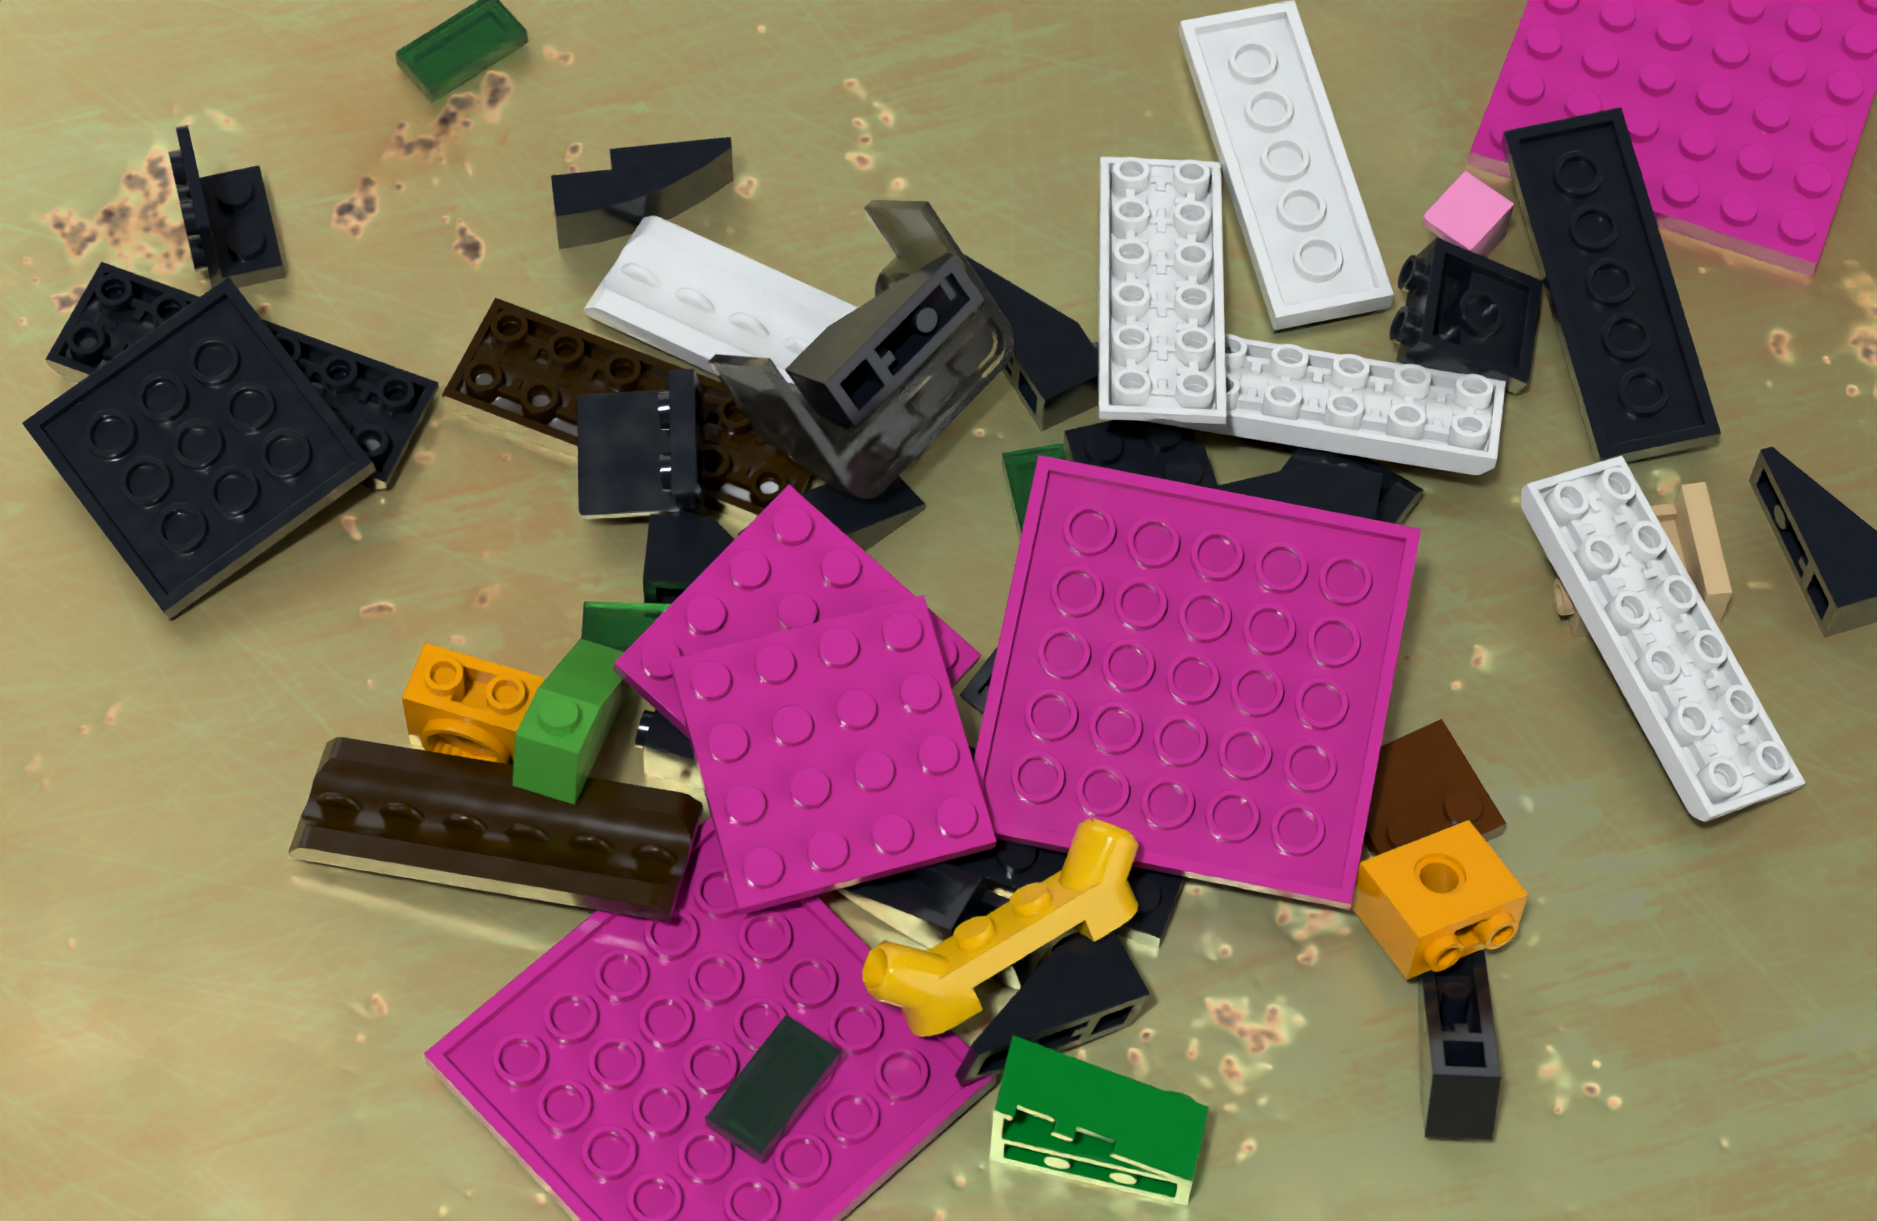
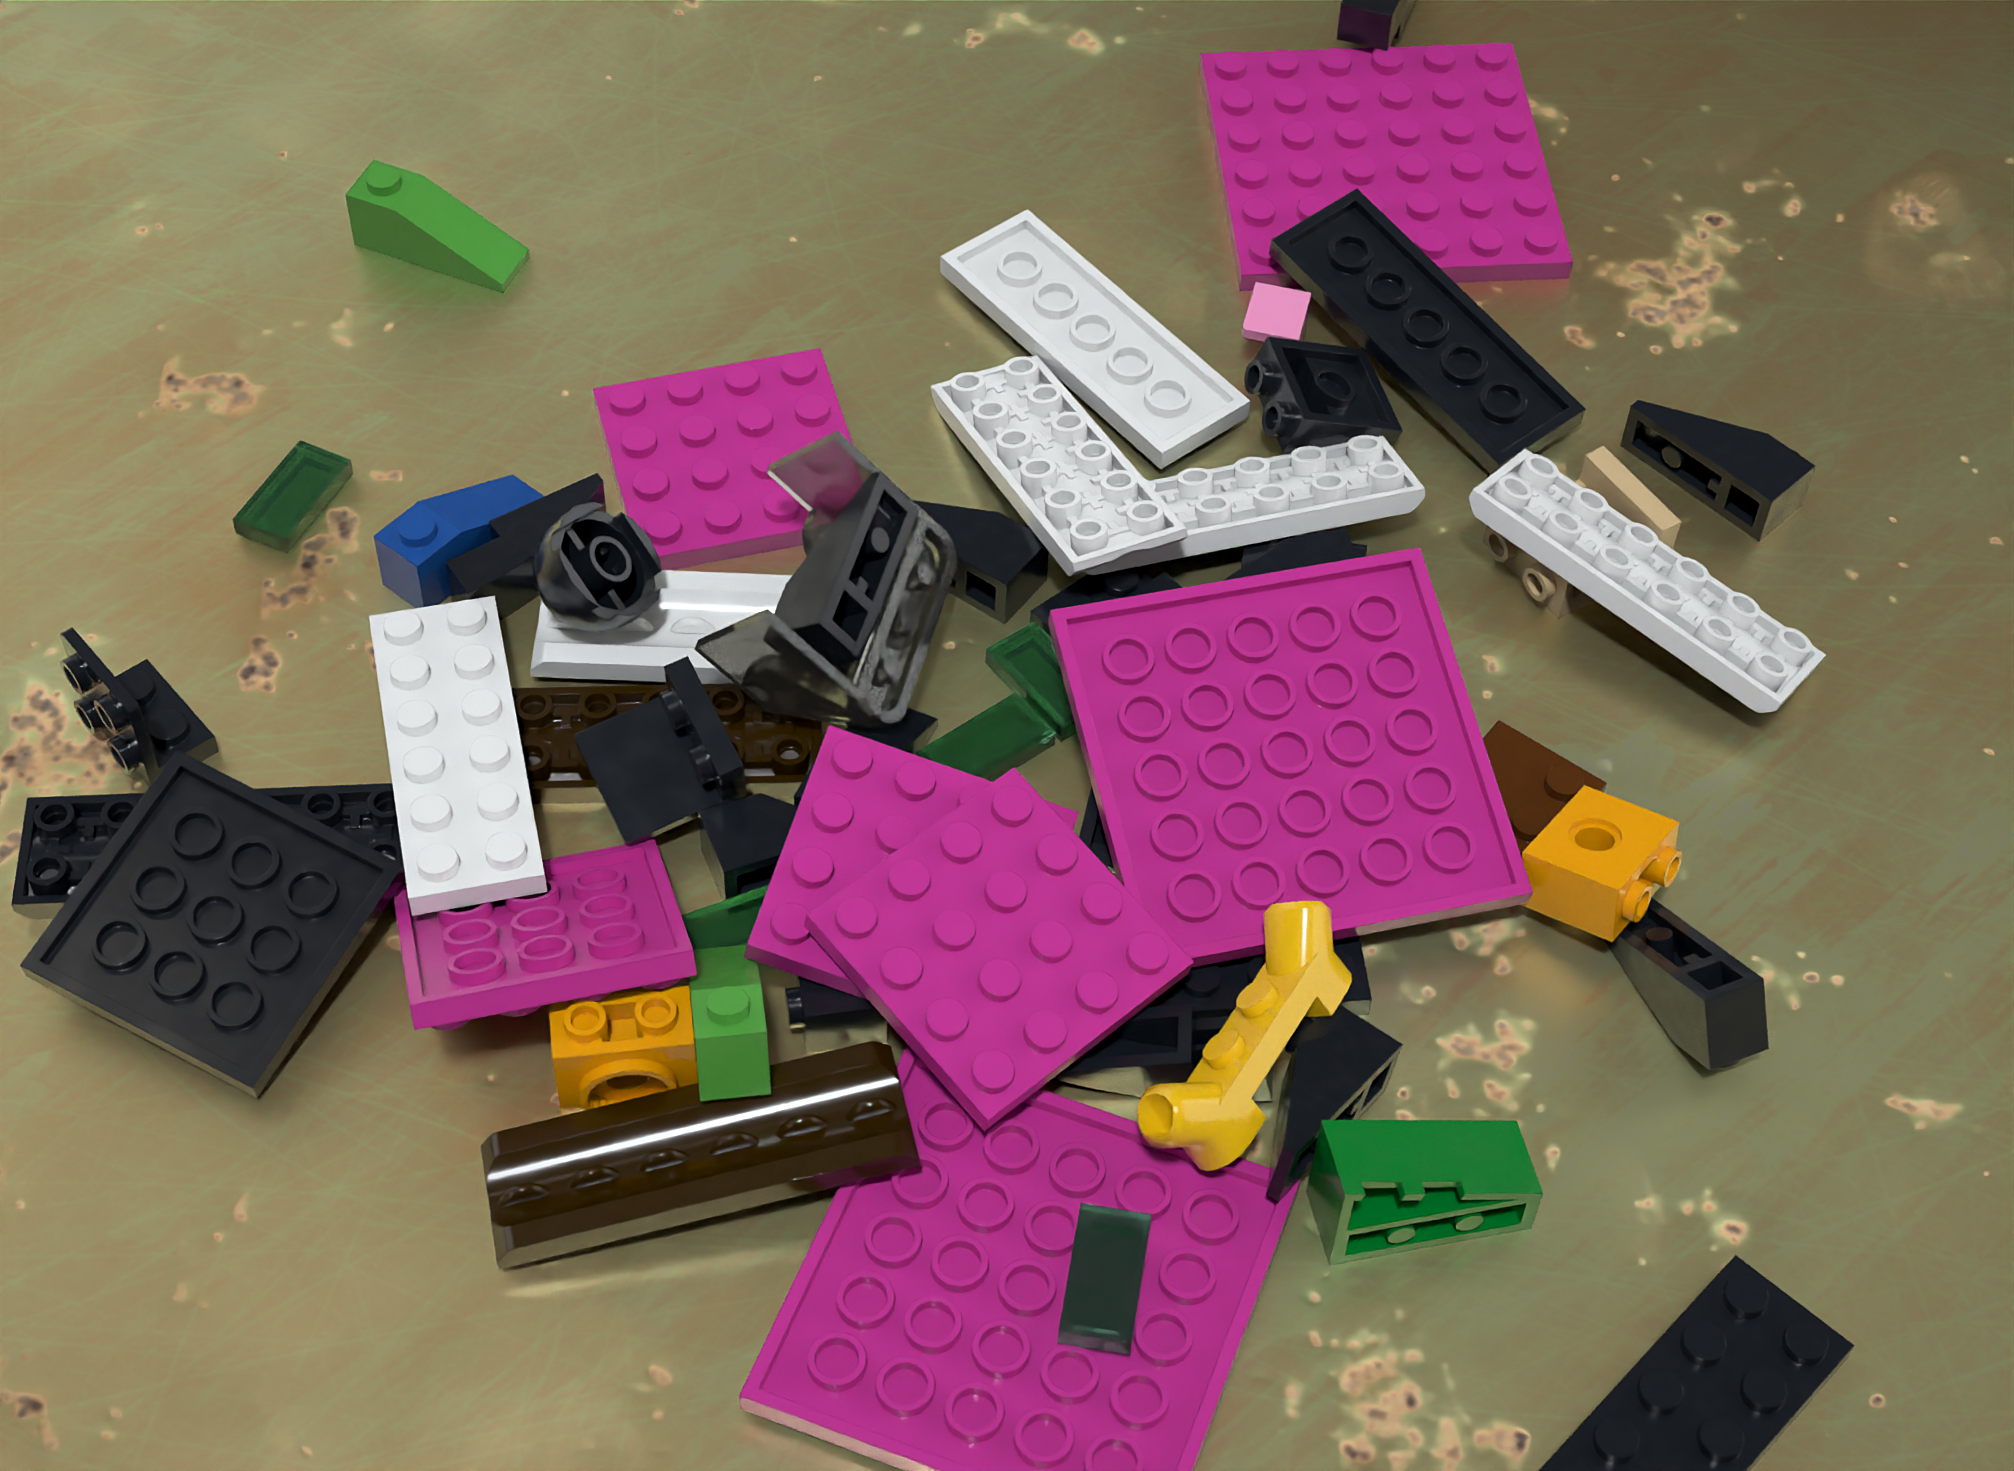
camera: 25 degrees left, 10 degrees down
none -> white plate [369,596,547,916]
none -> blue slope [373,474,544,608]
none -> dark pink plate [393,839,697,1030]
none -> black cylinder [532,502,661,633]
none -> dark pink plate [593,348,865,570]
none -> clear green tile [916,691,1056,782]

